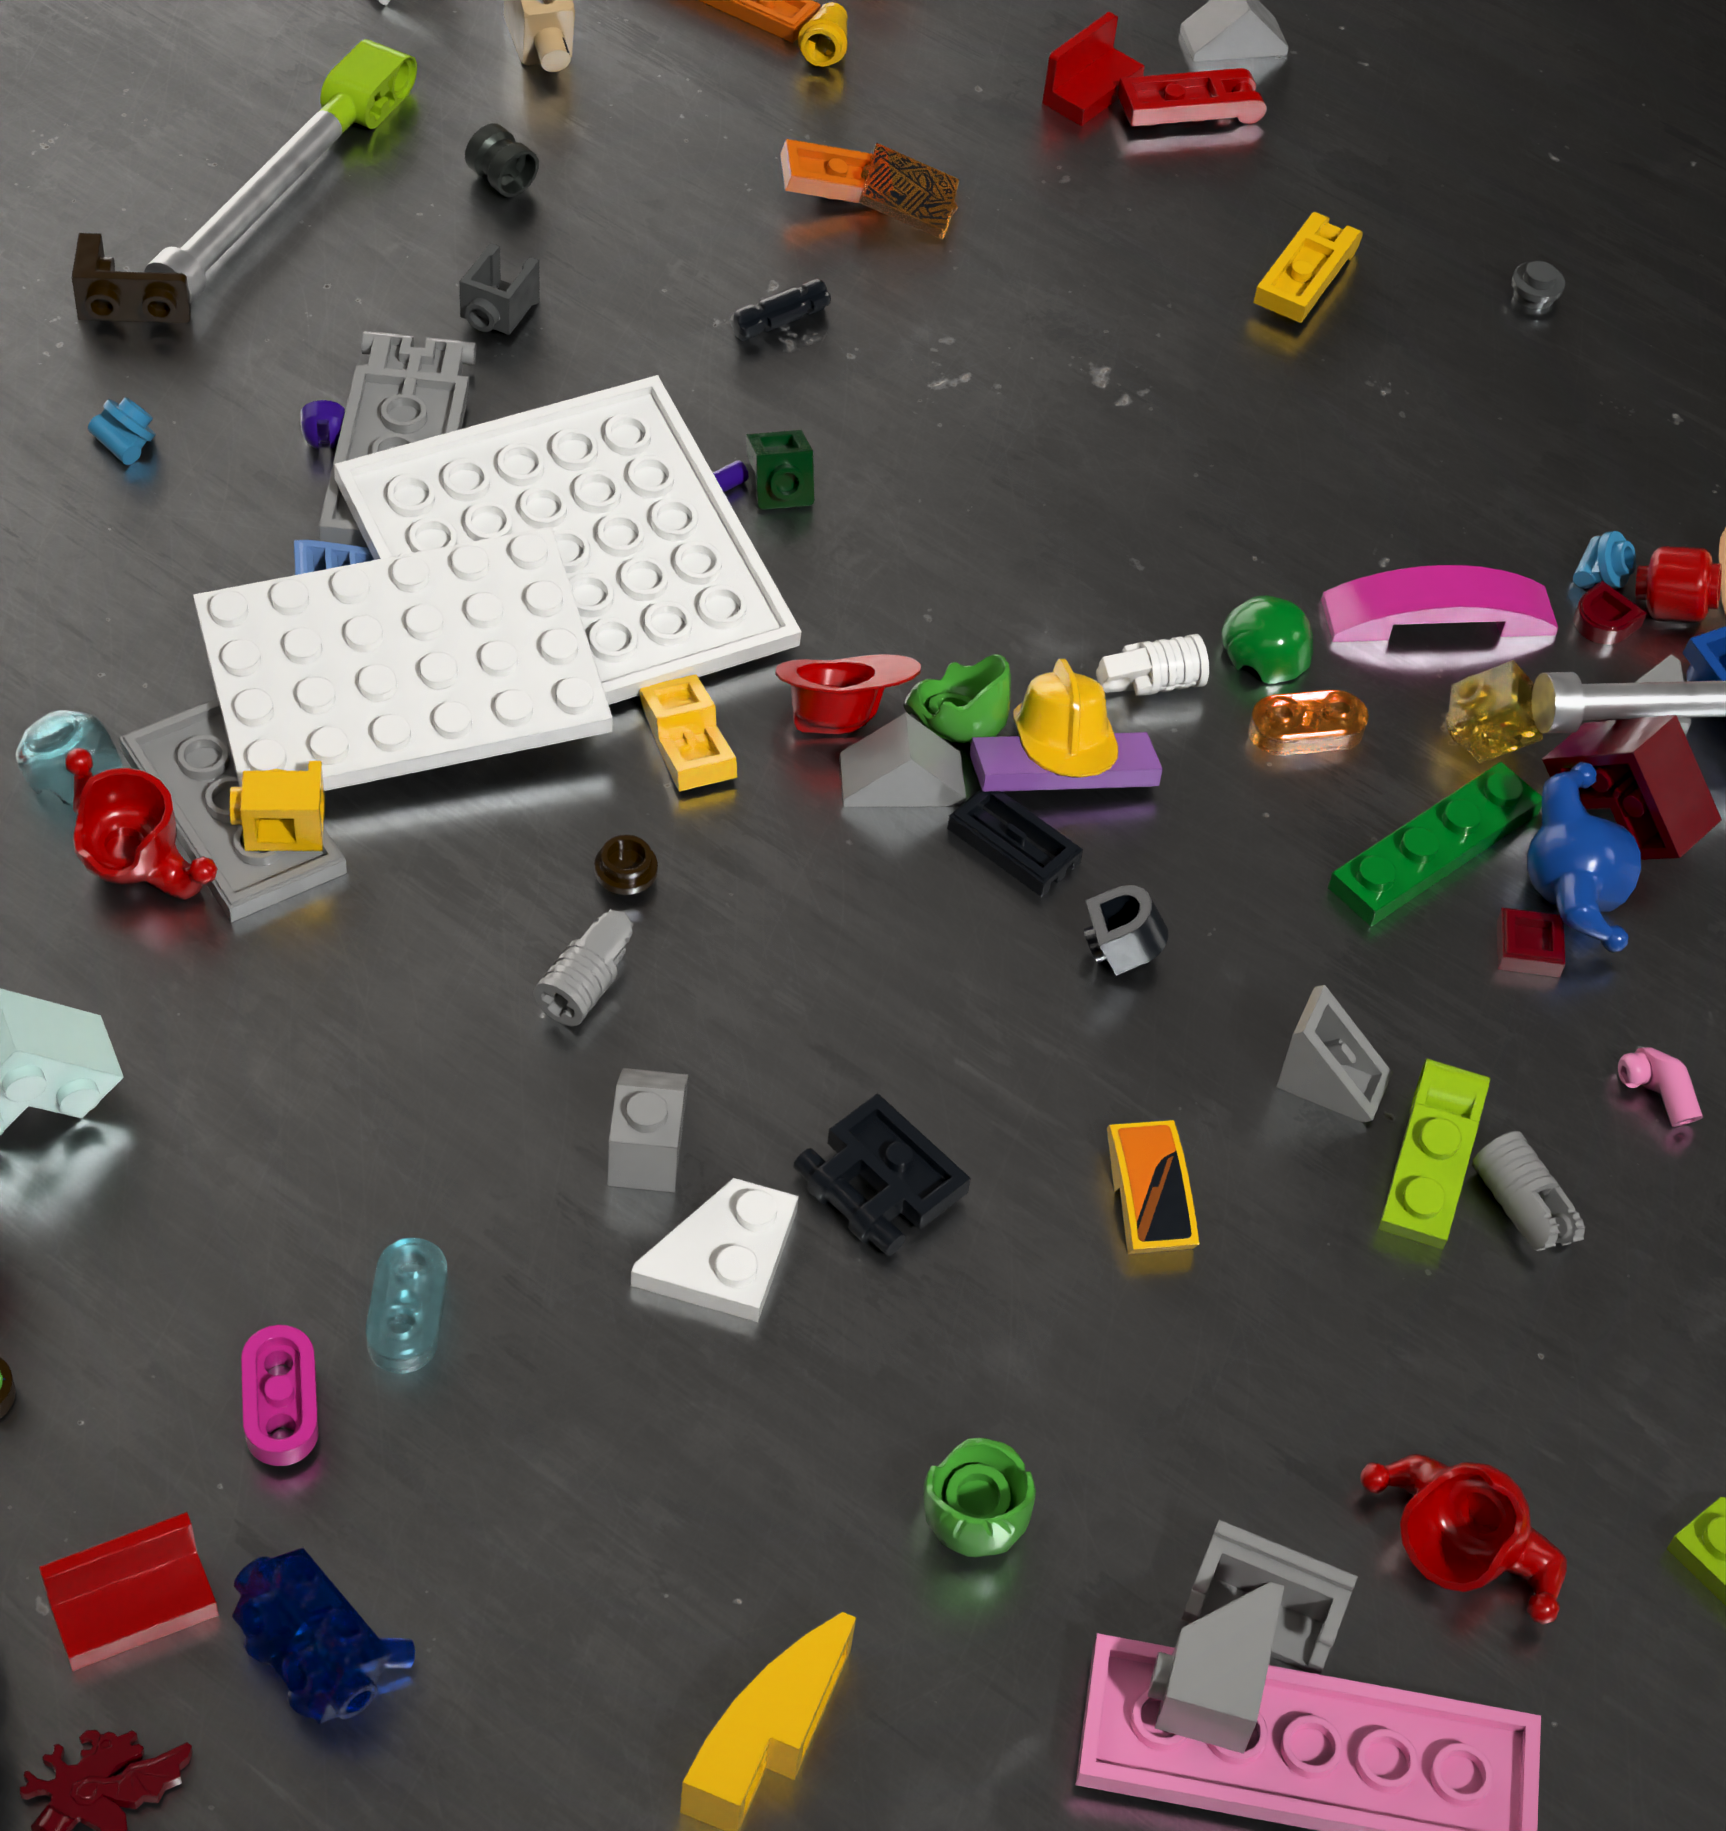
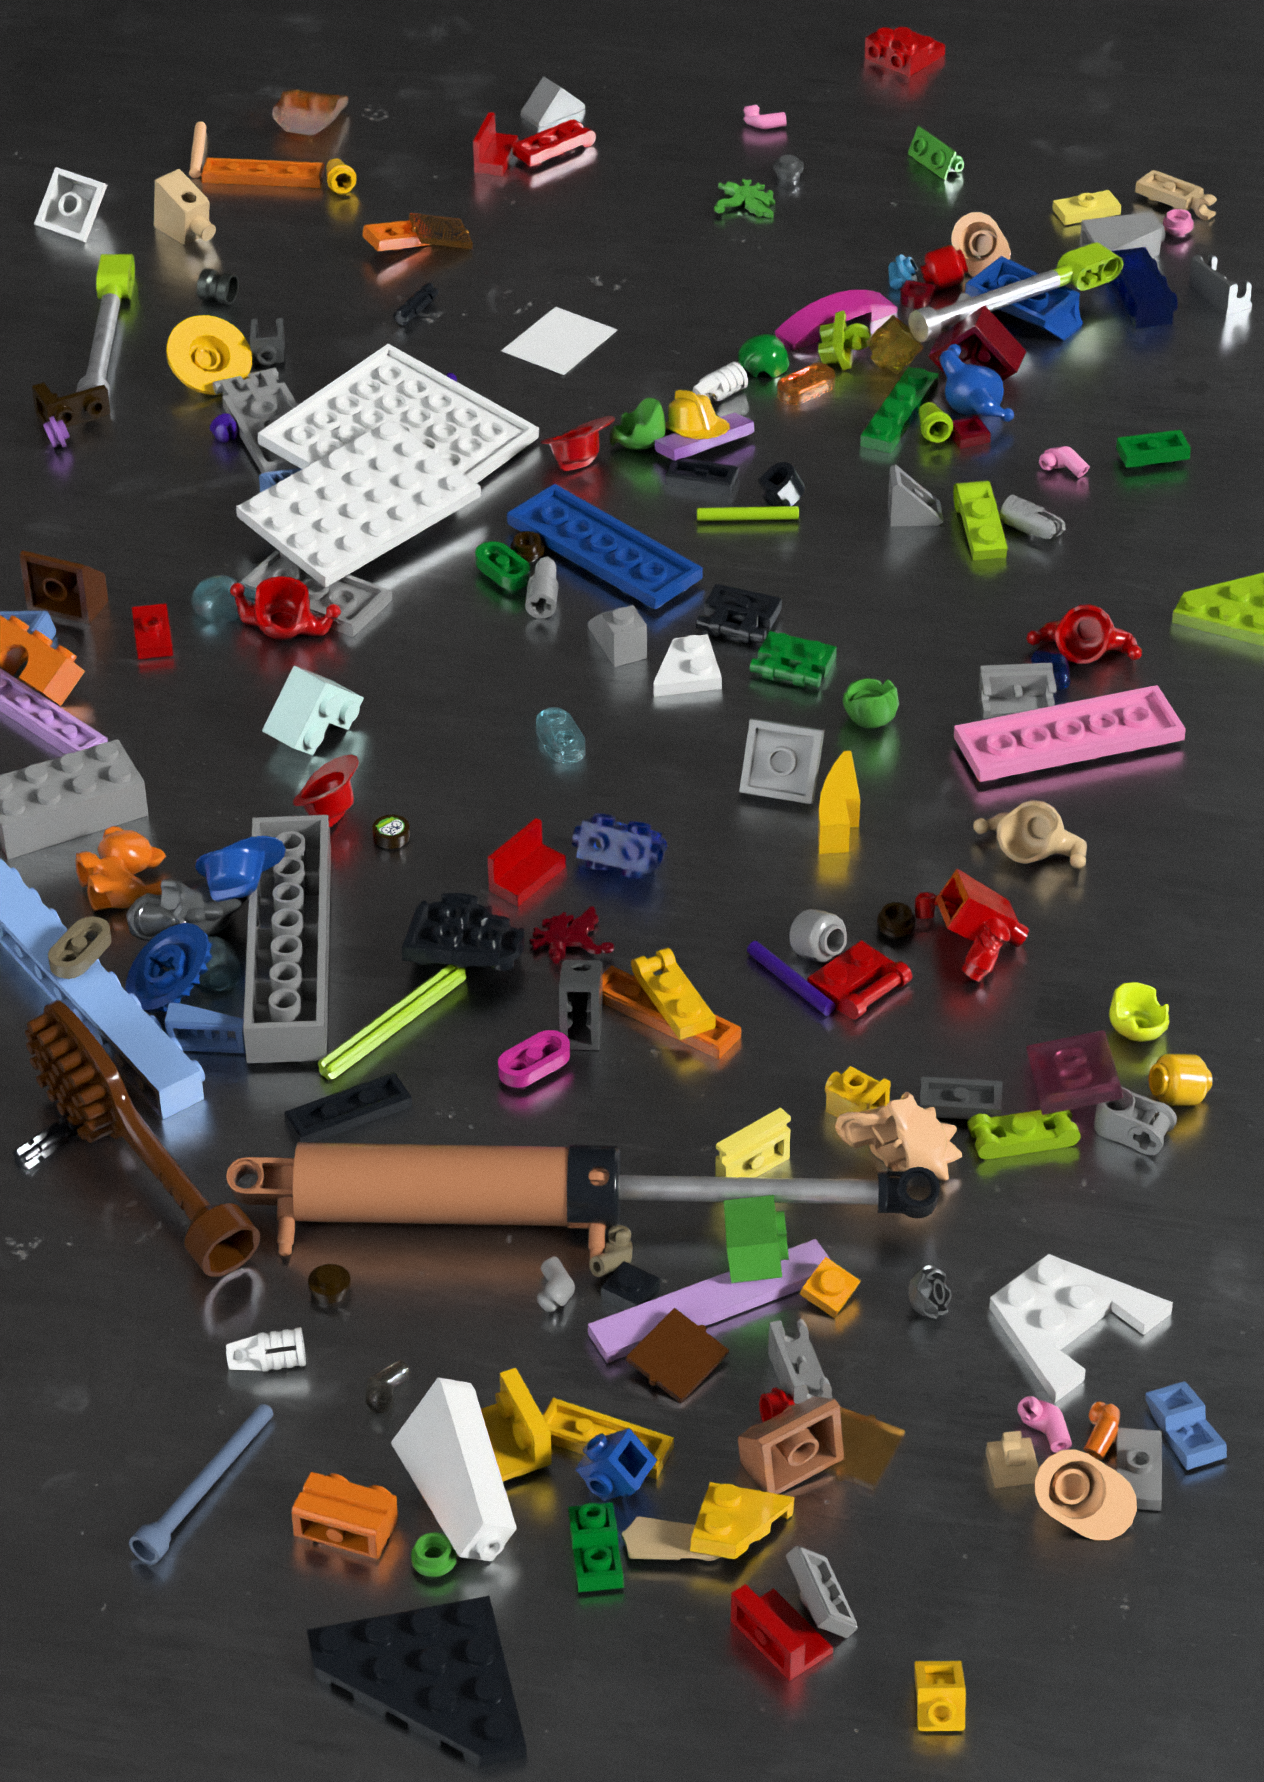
camera: 20 degrees left, 10 degrees down
dark azure plate [88,397,156,465] -> none
yellow brick [230,761,325,851] -> none
dark pink plate [241,1325,319,1466] -> none
yellow slope [639,674,738,792] -> none
dark green bracket [746,430,815,510] -> none
light grey slope [839,712,966,807] -> none
slope [1107,1120,1199,1254] -> none
light grey slope [1148,1582,1284,1754] -> none
yellow plate [1253,212,1363,323] -> none
none -> medium lavender plate [43,416,70,448]
none -> yellow hat [166,315,252,395]
none -> green plate [475,541,531,591]
none -> white sticker [501,307,617,375]
none -> blue plate [507,484,703,609]
none -> lime bar [697,506,799,521]
none -> bright green piece [714,179,775,218]
none -> light grey tile [739,718,825,804]
none -> bright pink arm [743,105,786,130]
none -> green plate [750,631,837,688]
none -> lime hips [818,310,871,371]
none -> lime cone [919,402,953,443]
none -> clear blue arm [1031,651,1071,691]

